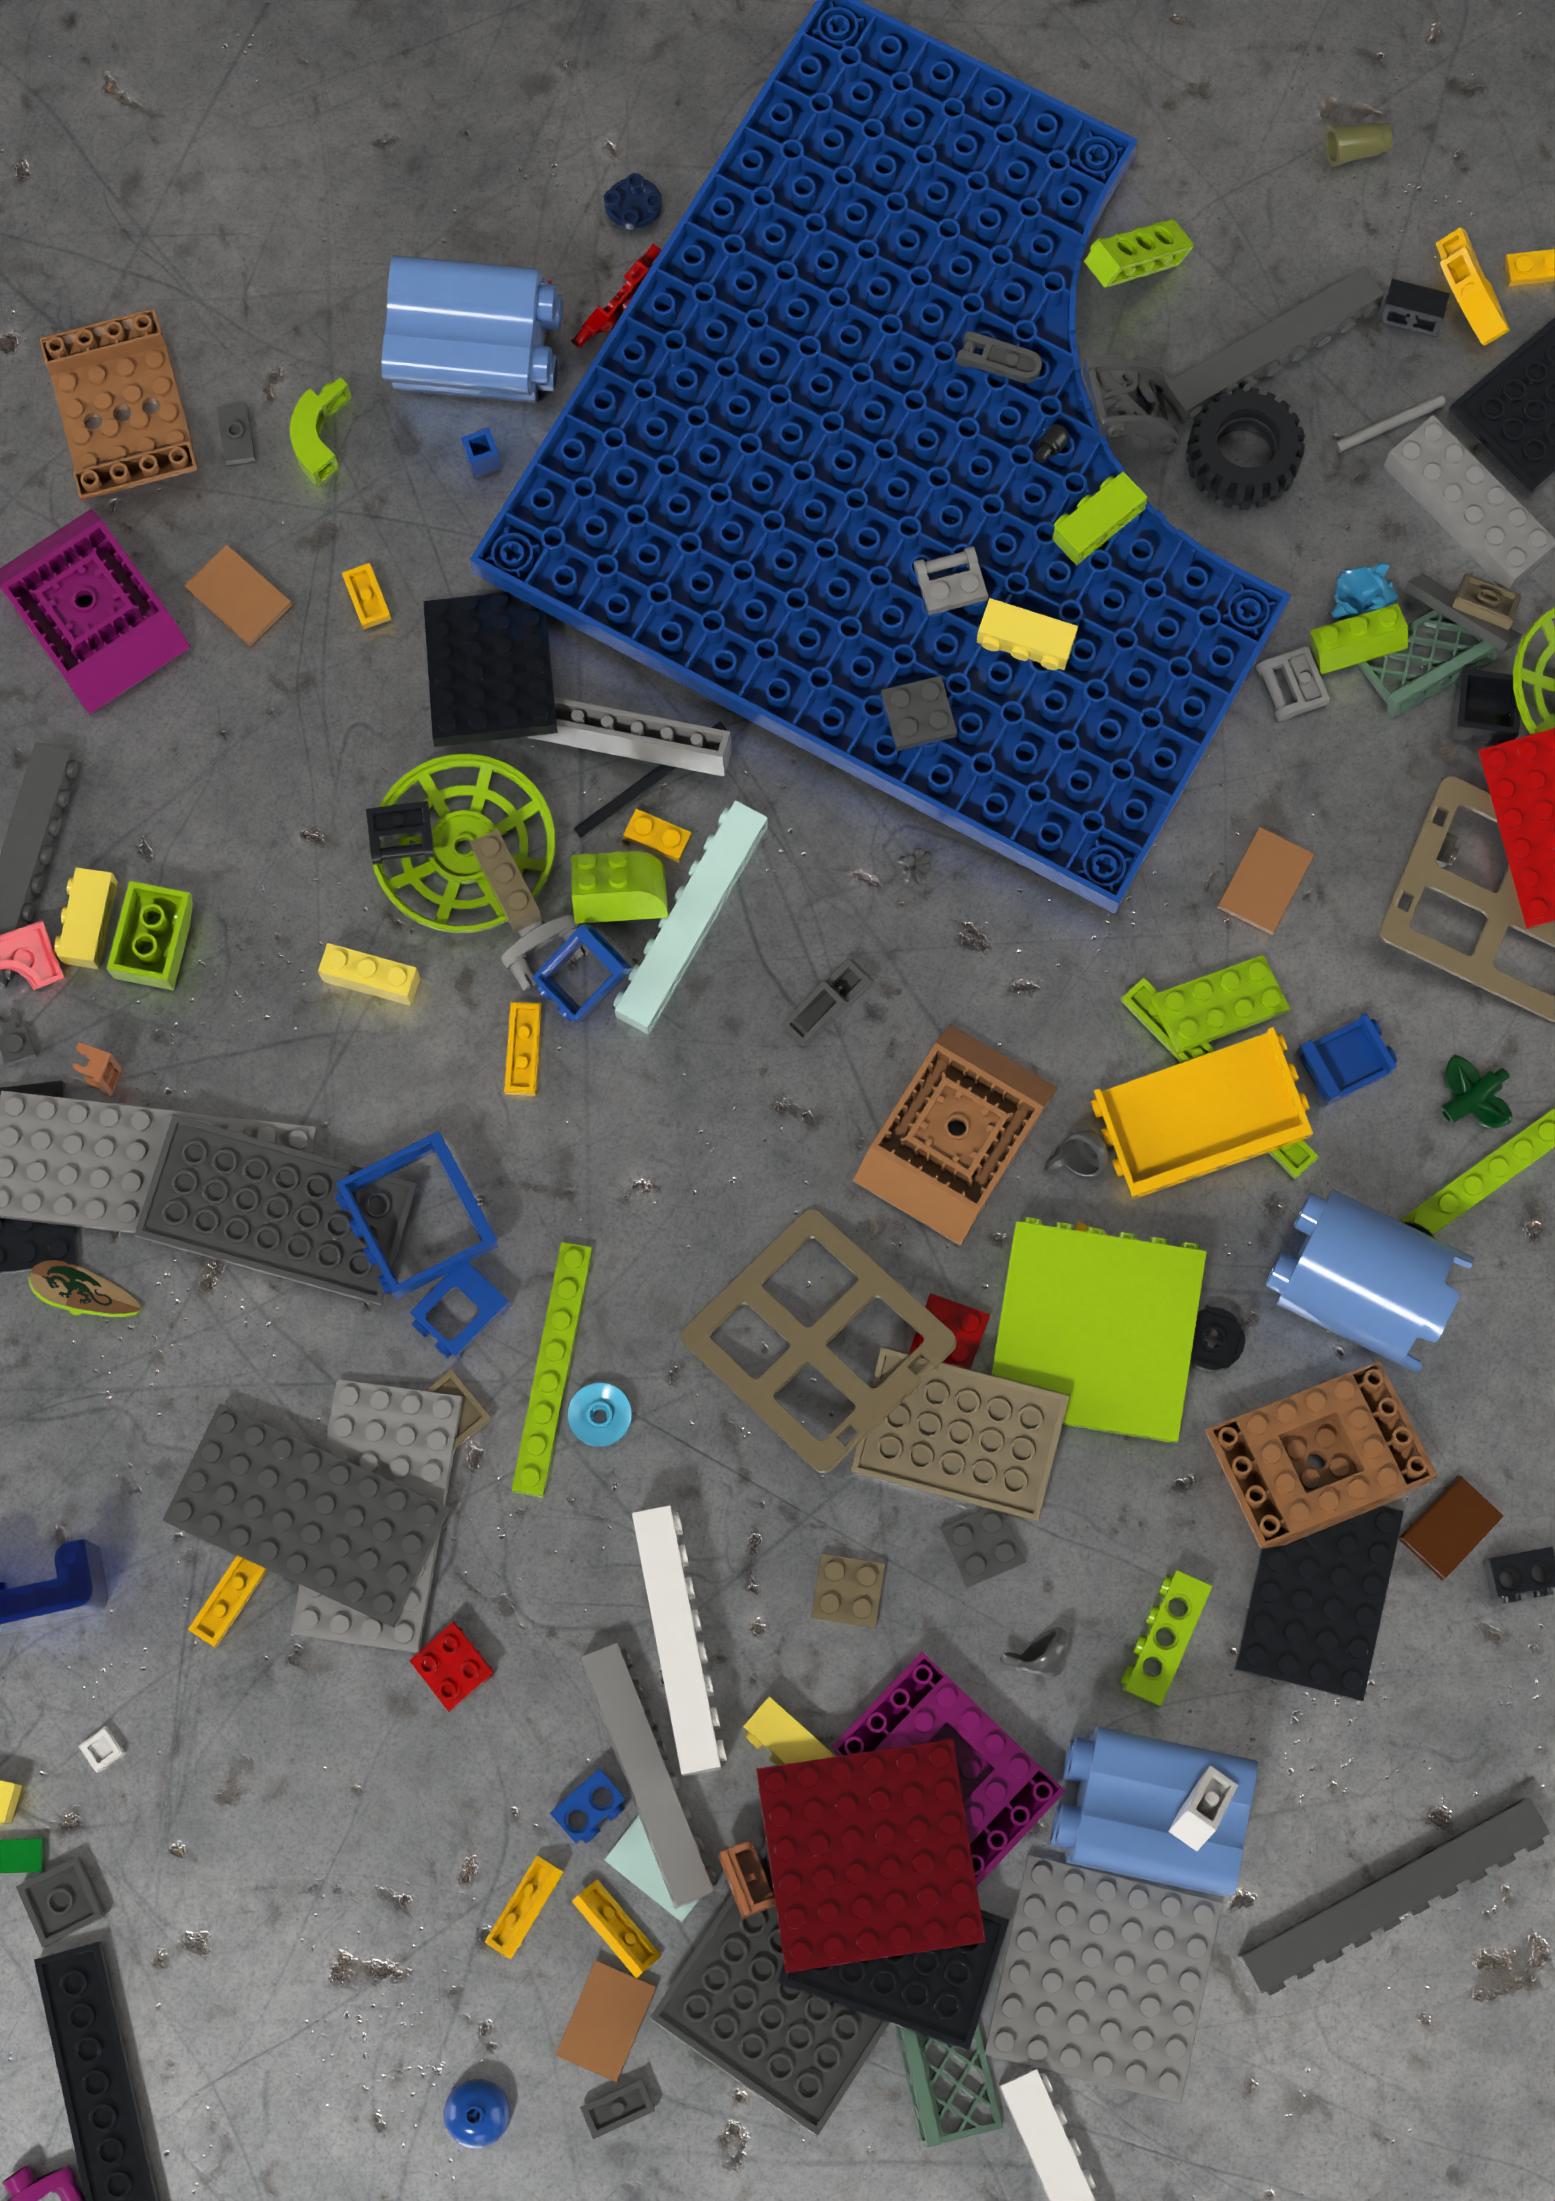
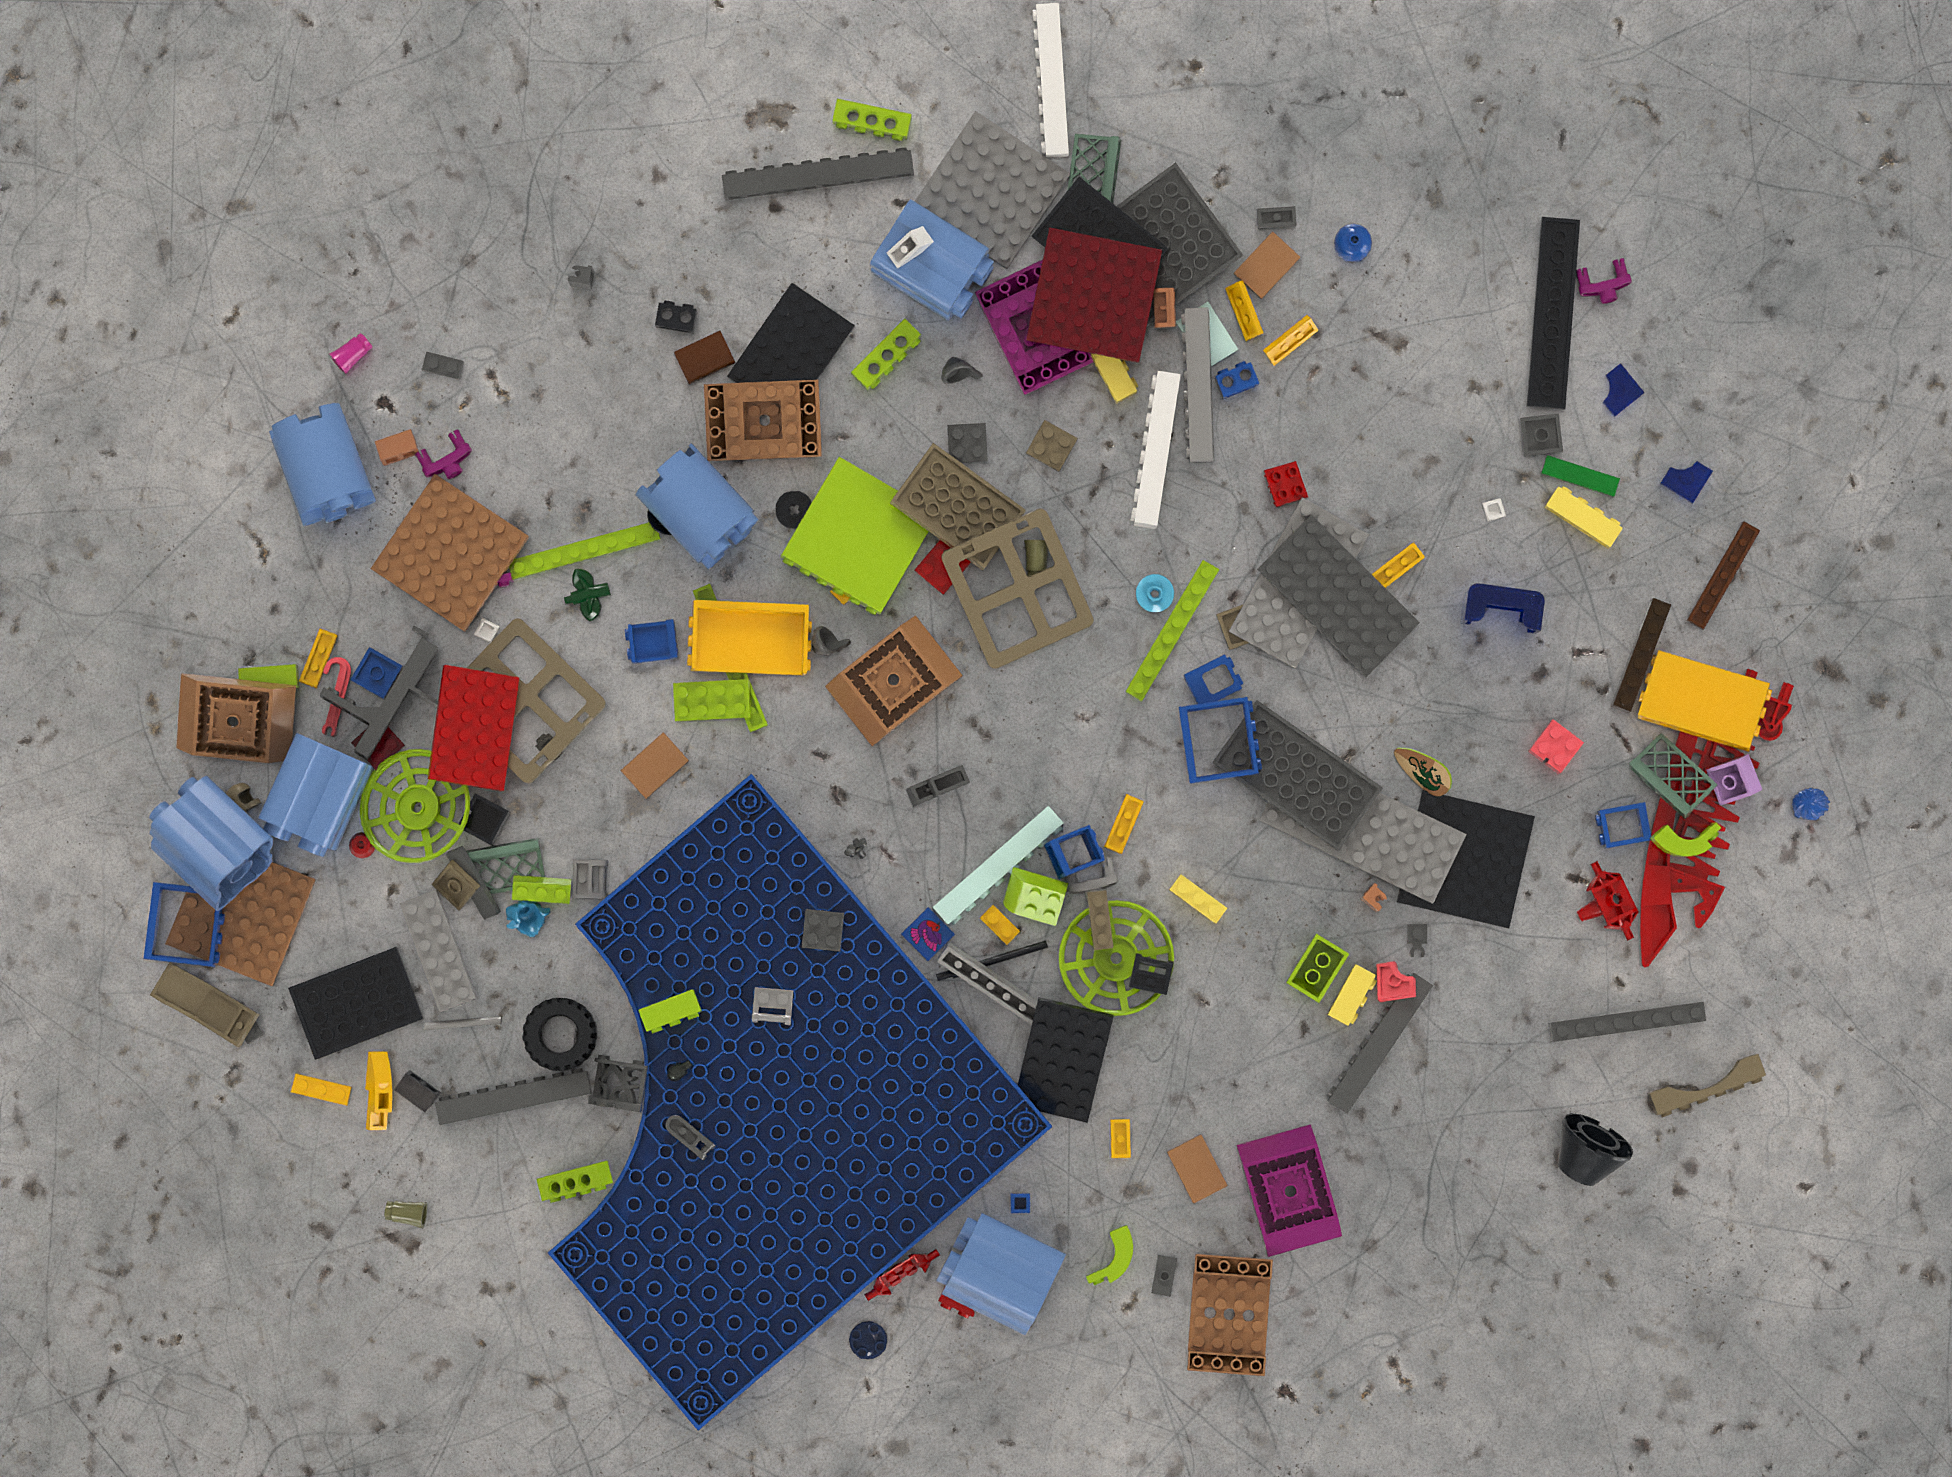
camera: 160 degrees left, 10 degrees up
light yellow brick [976,598,1078,670] -> none
none -> lime brick [832,99,912,141]
none -> tile [901,907,955,961]
none -> olive plant [1024,540,1049,576]

